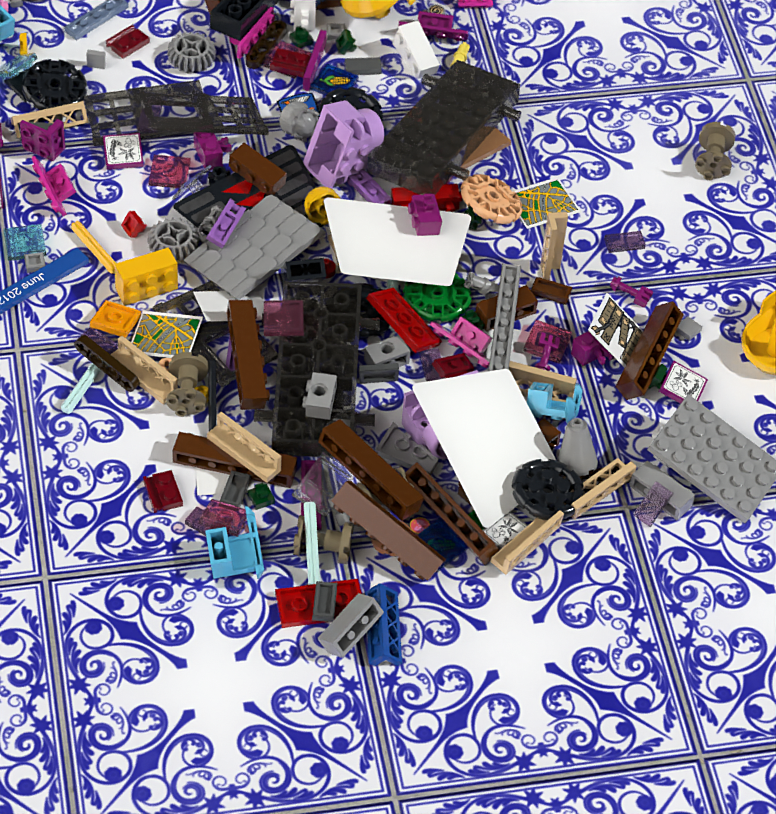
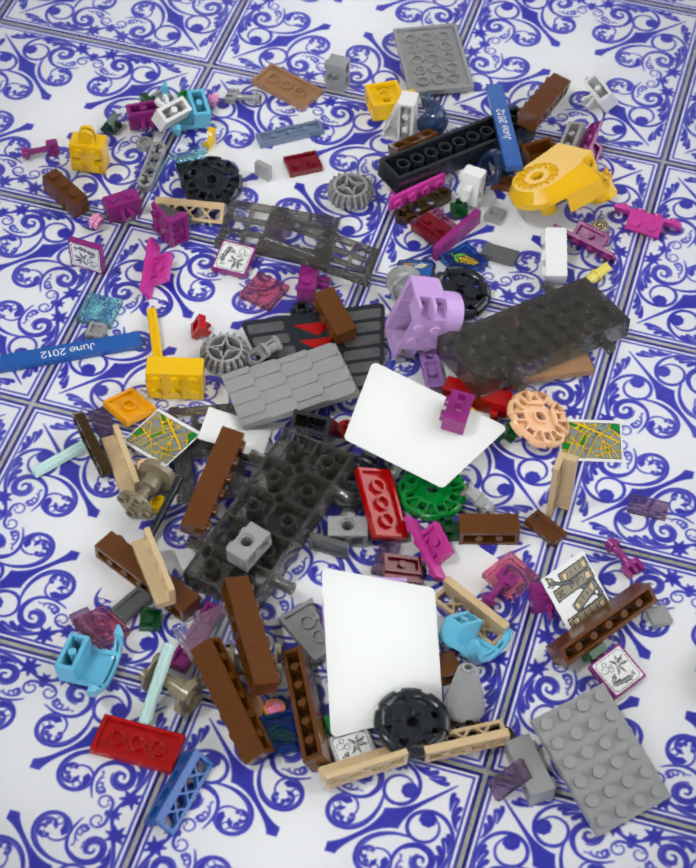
camera: 30 degrees right, 0 degrees up
dark red plate [143,470,183,513] -> none
clear piece [172,165,211,200] -> none
medium lavender plate [206,198,246,249] -> none
clear pink tile [264,300,304,336] -> none
yellow cylinder [304,186,341,225] -> none
dark grey tile [312,581,337,622] -> none
light grey brick [317,593,384,658] -> none
dark green tile [335,29,357,55] -> none
light grey tile [489,264,521,371] -> none

